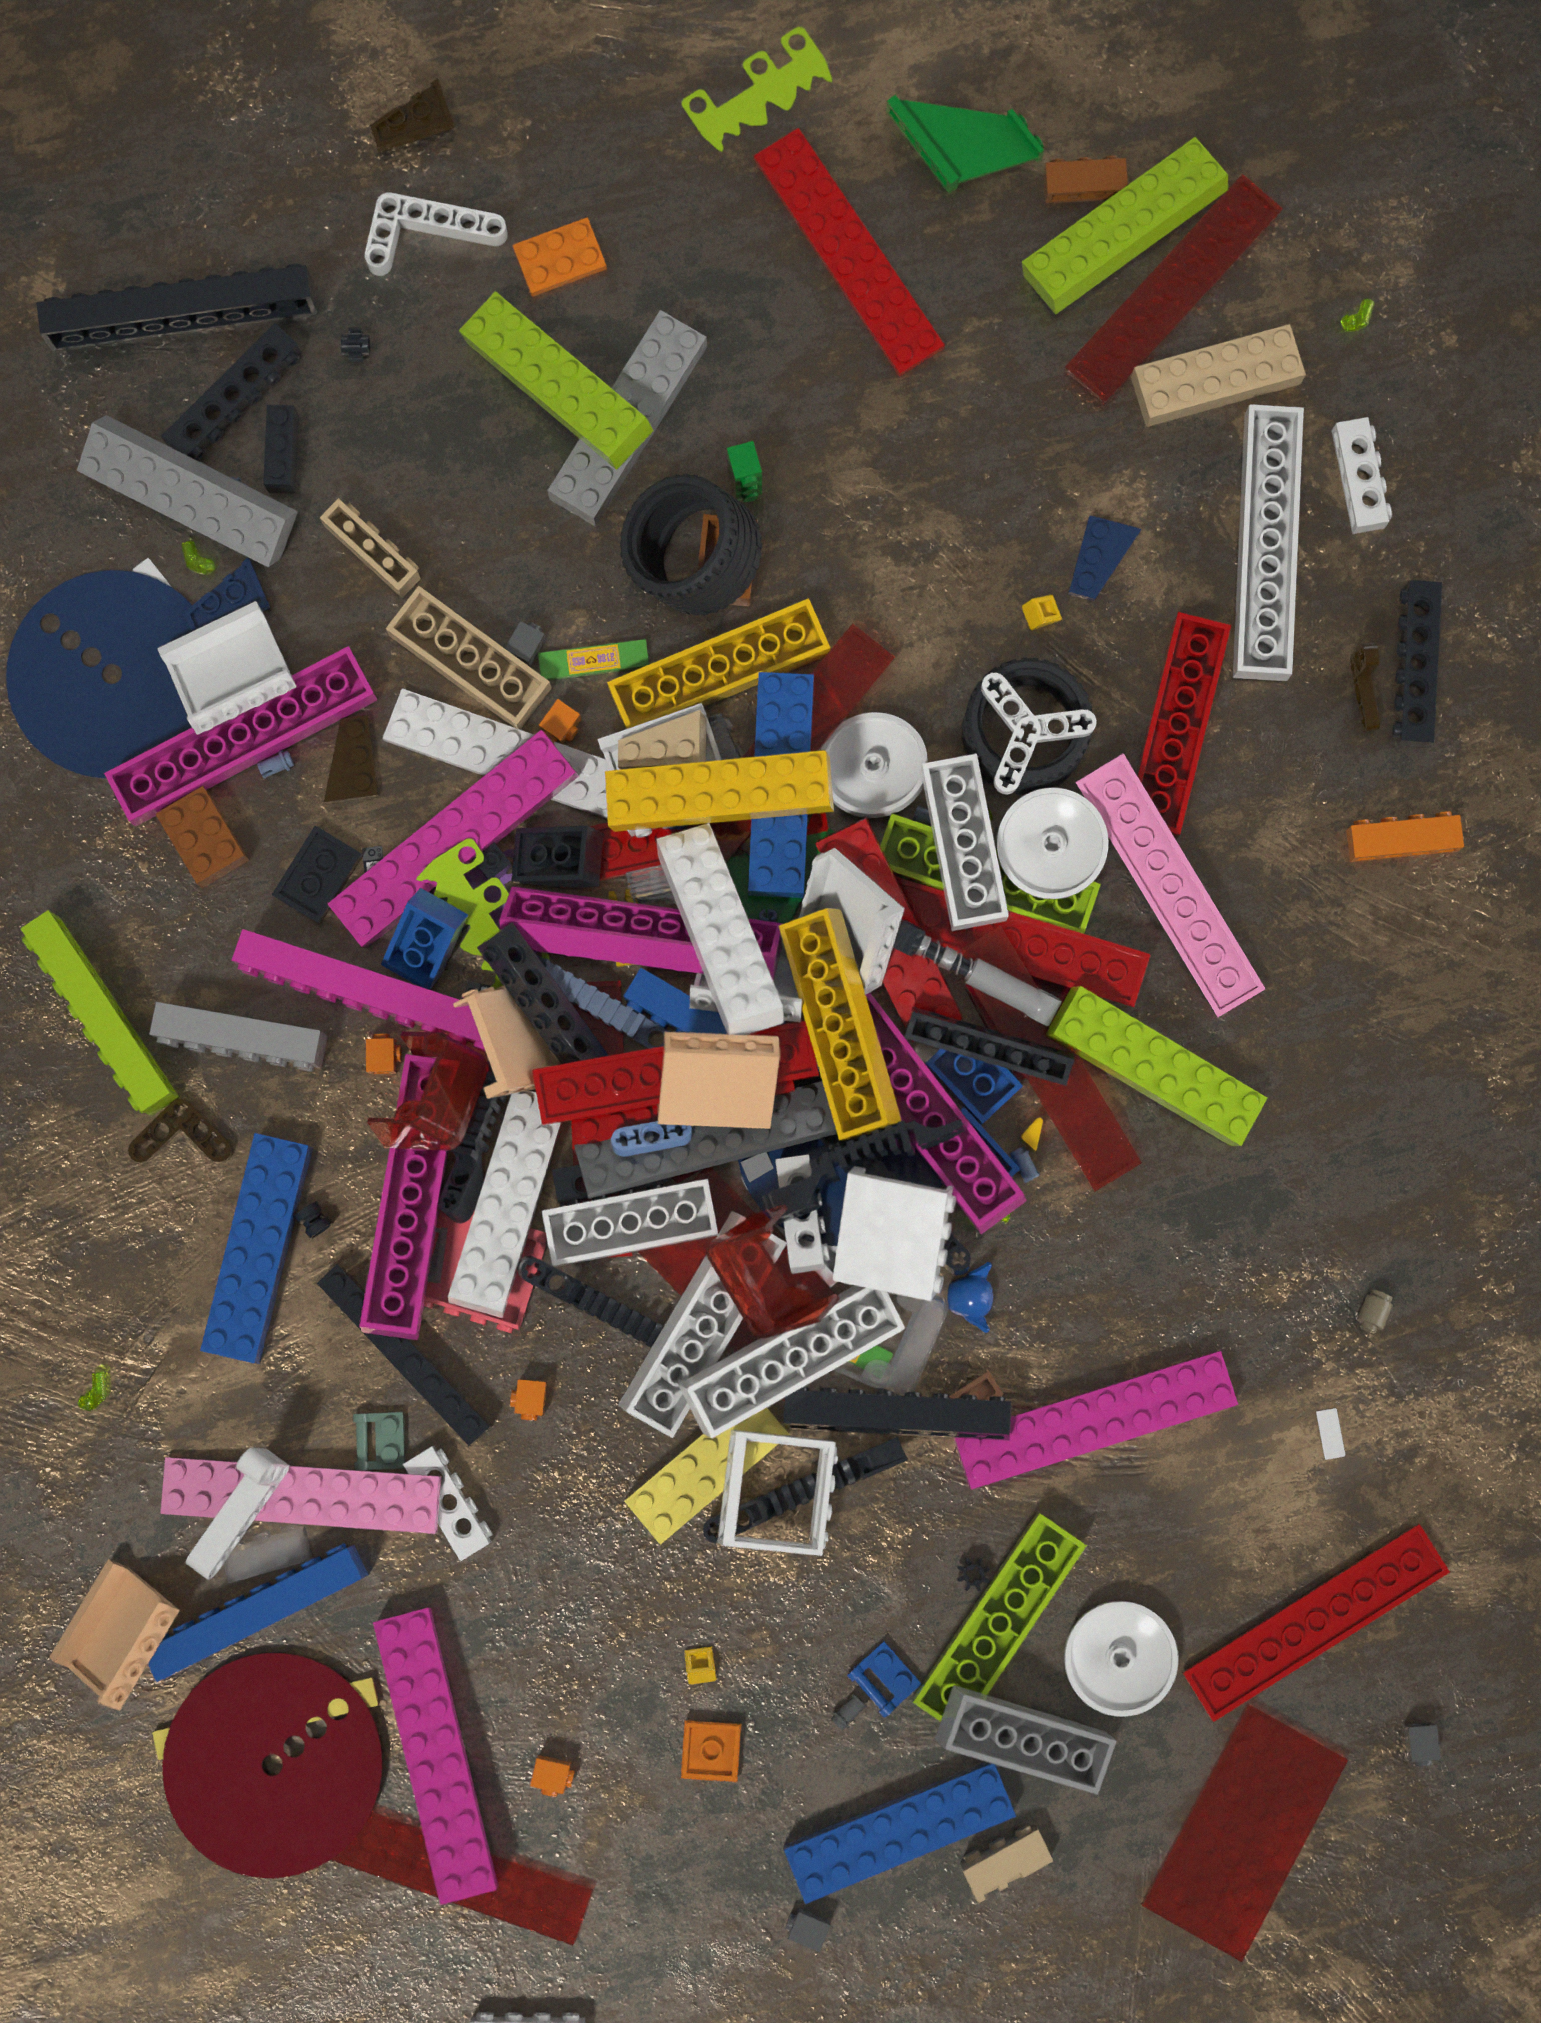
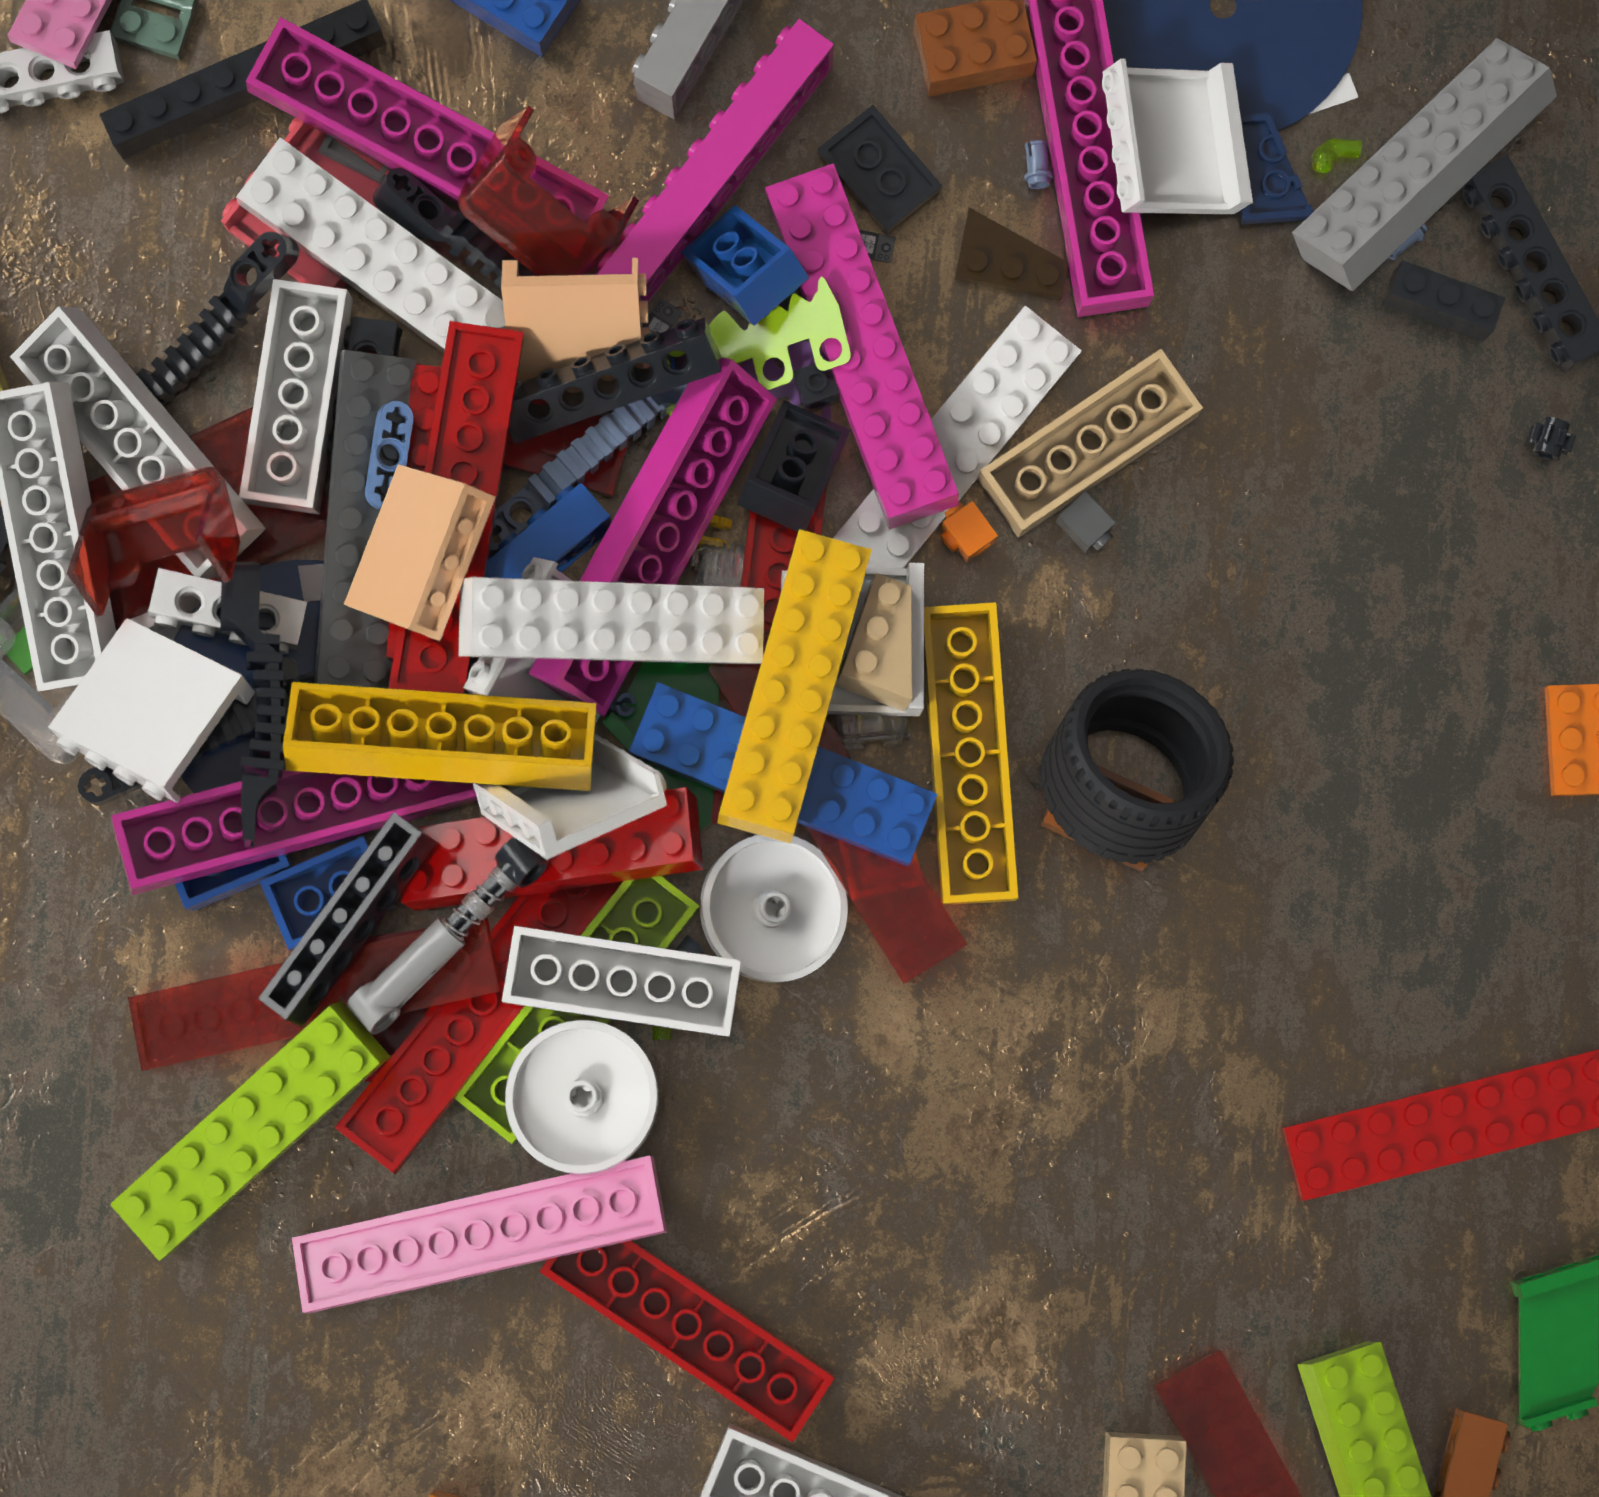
camera: 105 degrees right, 0 degrees up
black wheel [294,1201,333,1239] -> none
tan brick [320,498,421,598] -> none
orange brick [366,1034,402,1074] -> none
lime brick [459,291,654,470] -> none
orange brick [510,1379,548,1421] -> none
tile [538,639,649,681] -> none
light grey brick [547,310,707,527] -> none
green brick [727,441,762,502] -> none
blue piece [947,1262,993,1333] -> none
black tyre [962,657,1093,795] -> none
white piece [981,673,1096,794] -> none
sand blue pin [1010,1146,1040,1183] -> none
yellow slope [1019,1118,1043,1153] -> none
yellow slope [1022,594,1062,630] -> none
dark blue wing [1068,515,1142,601] -> none

